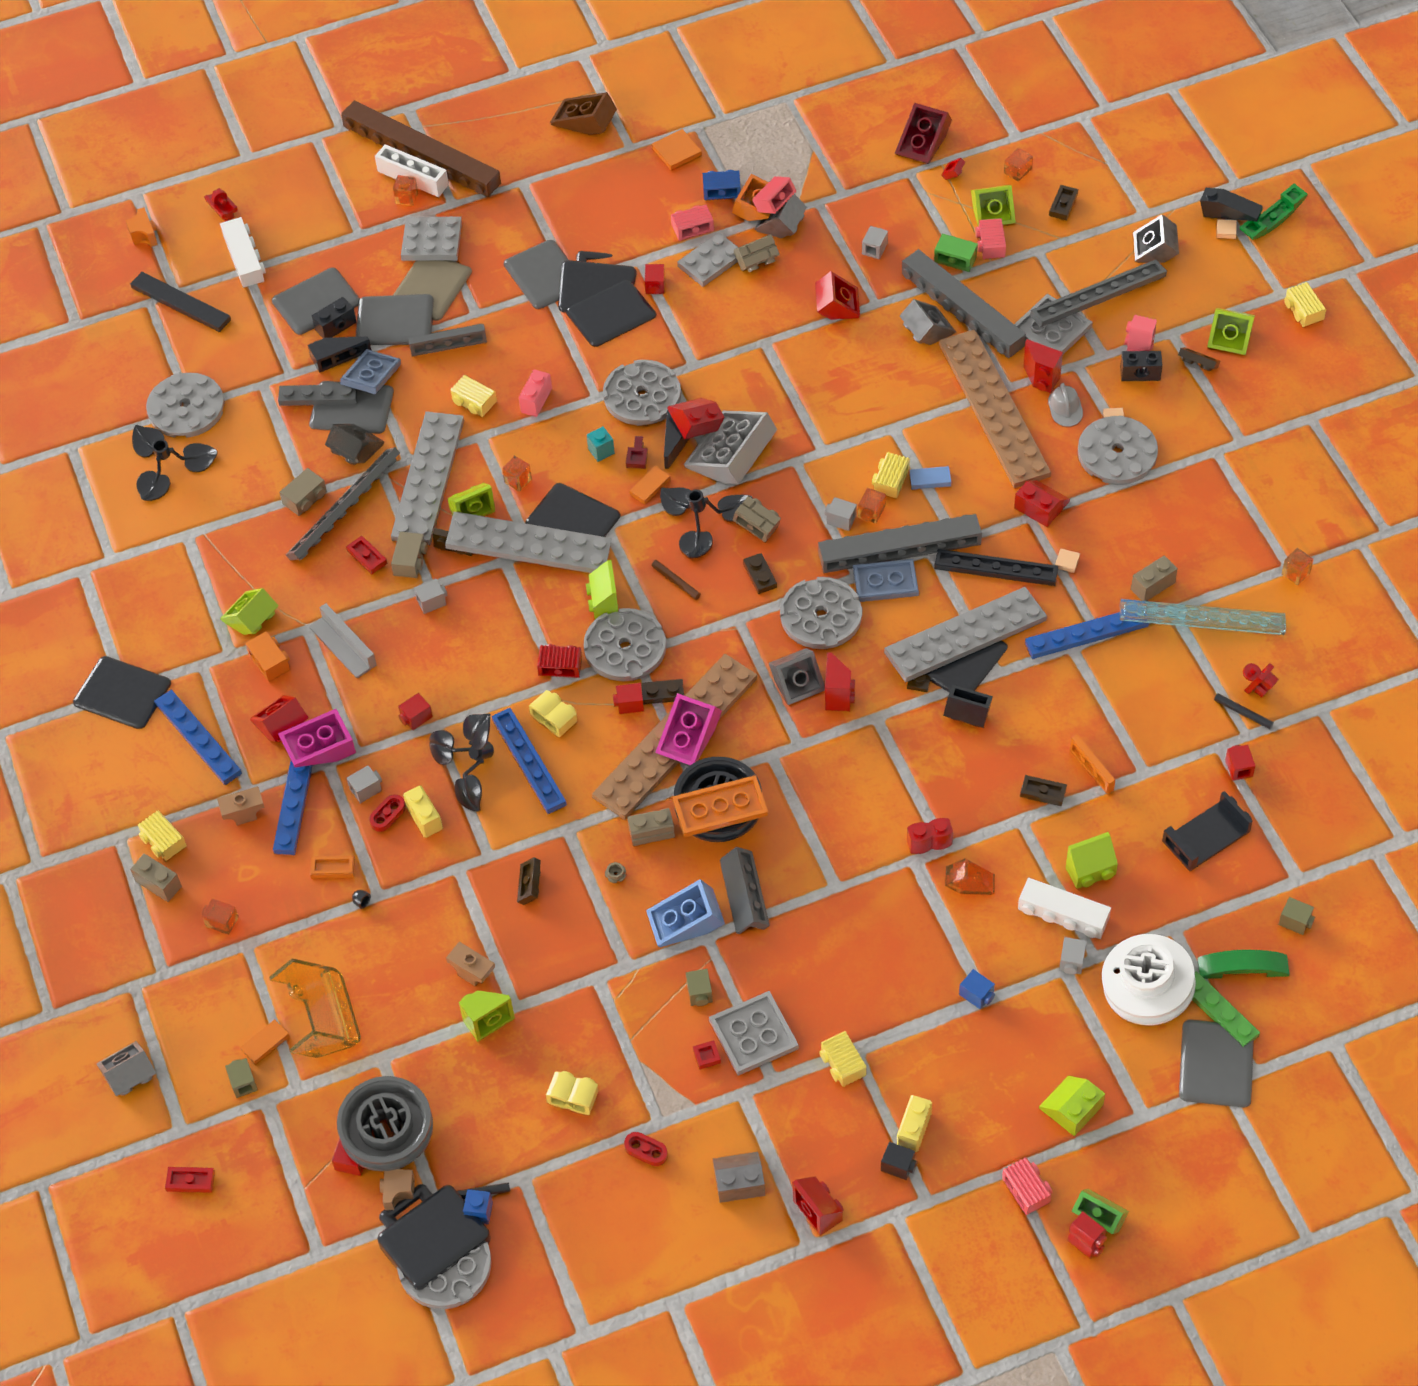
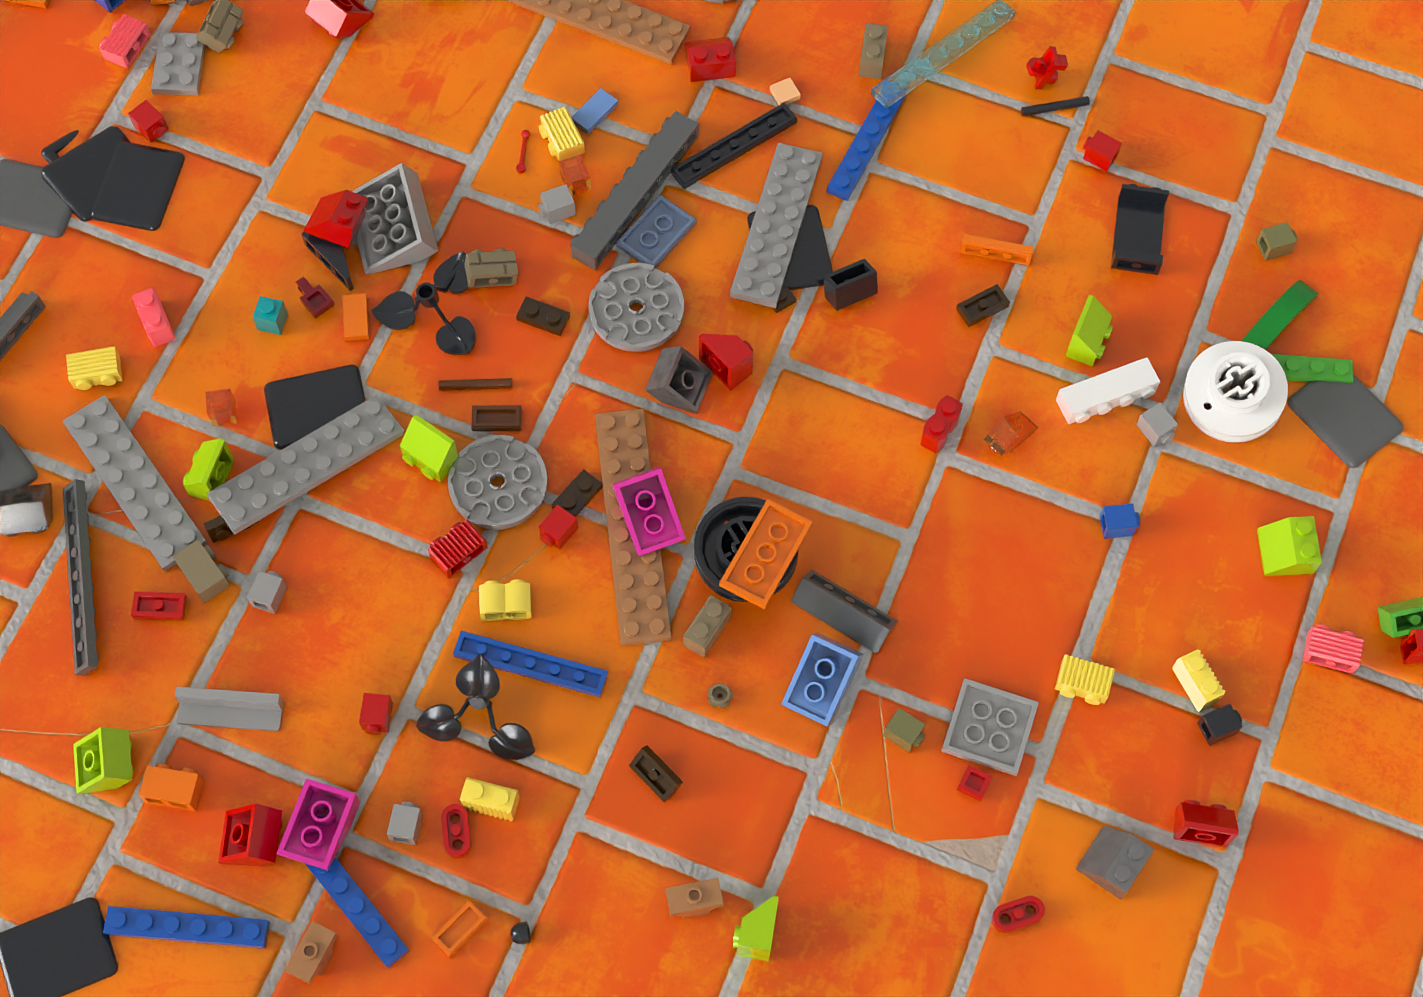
camera: 50 degrees left, 10 degrees up
dark tan brick [279,468,327,516] -> none
light yellow brick [546,1071,598,1115] -> none
light grey plate [603,360,681,426] -> none
none -> reddish brown tile [471,405,522,431]
none -> red hinge [516,130,530,174]

